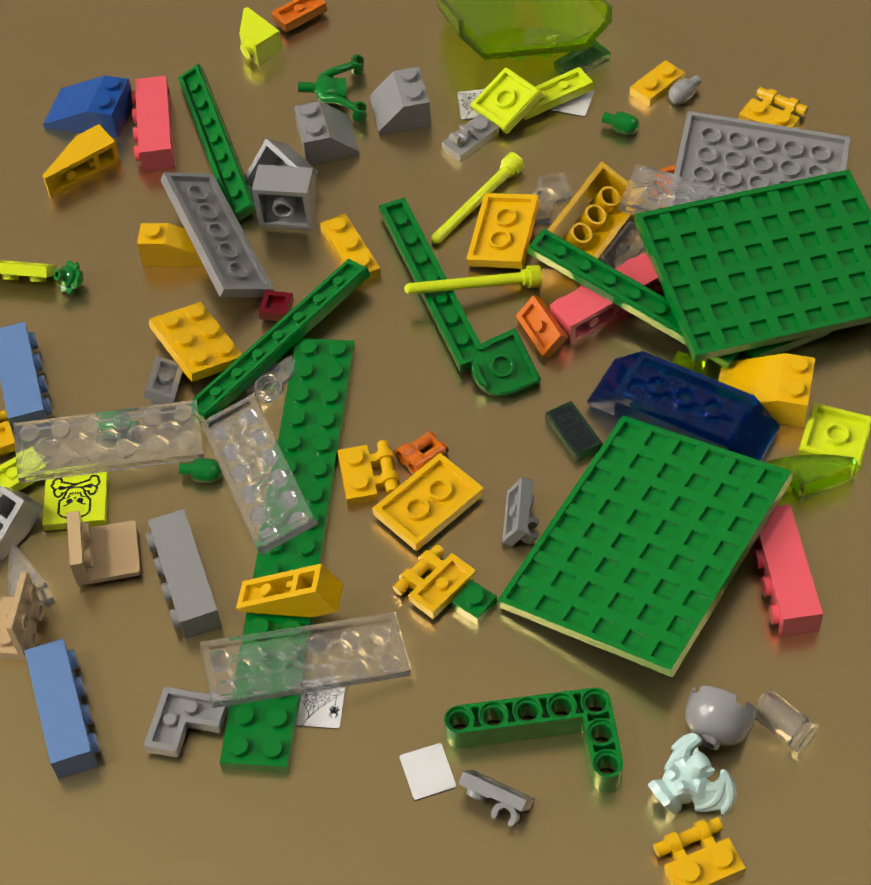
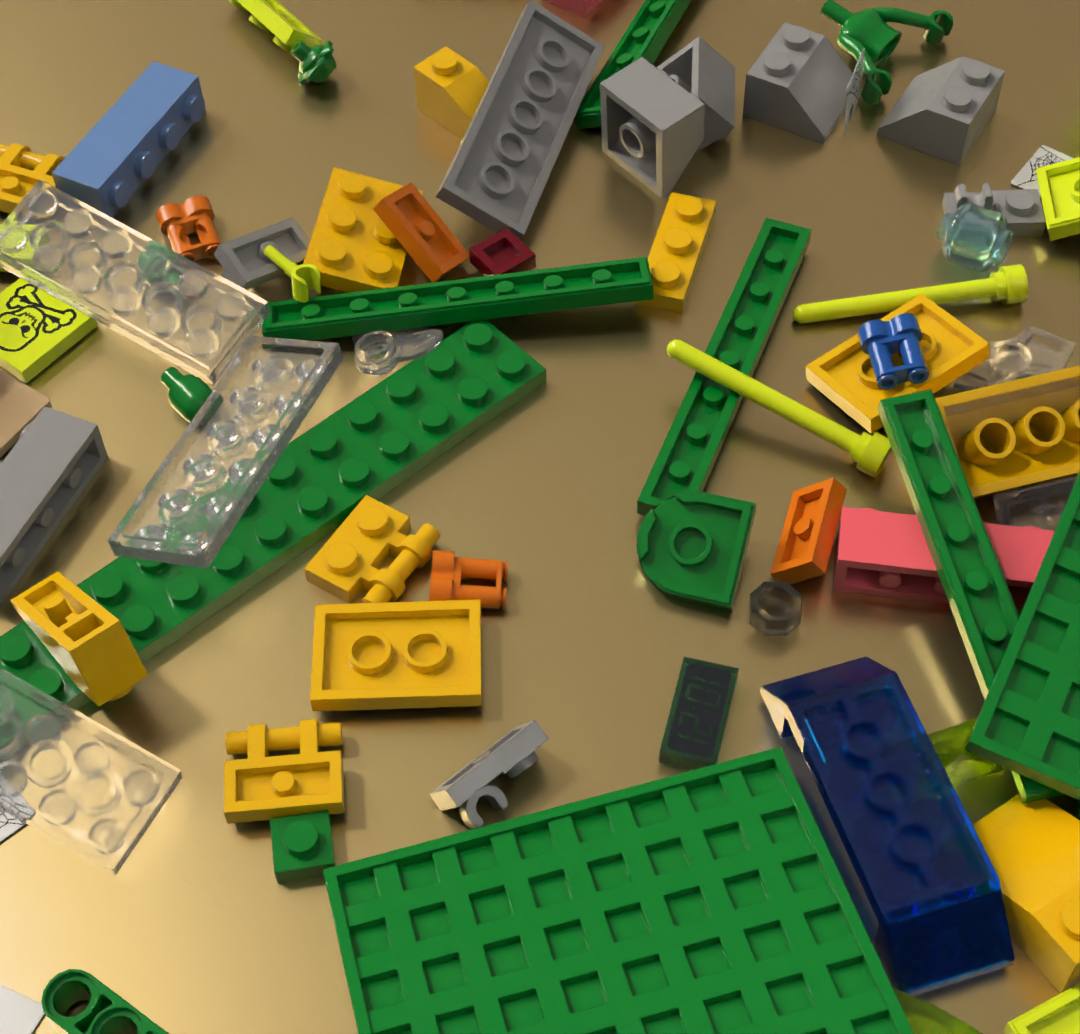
camera: 40 degrees right, 0 degrees up
none -> orange piece [156,195,221,267]
none -> neon yellow hand [263,245,321,303]
none -> orange plate [373,182,469,283]
none -> clear smoke tile [749,582,802,636]
none -> white sticker [844,48,865,134]
none -> blue piece [858,313,929,390]
none -> clear light blue head [937,202,1013,273]

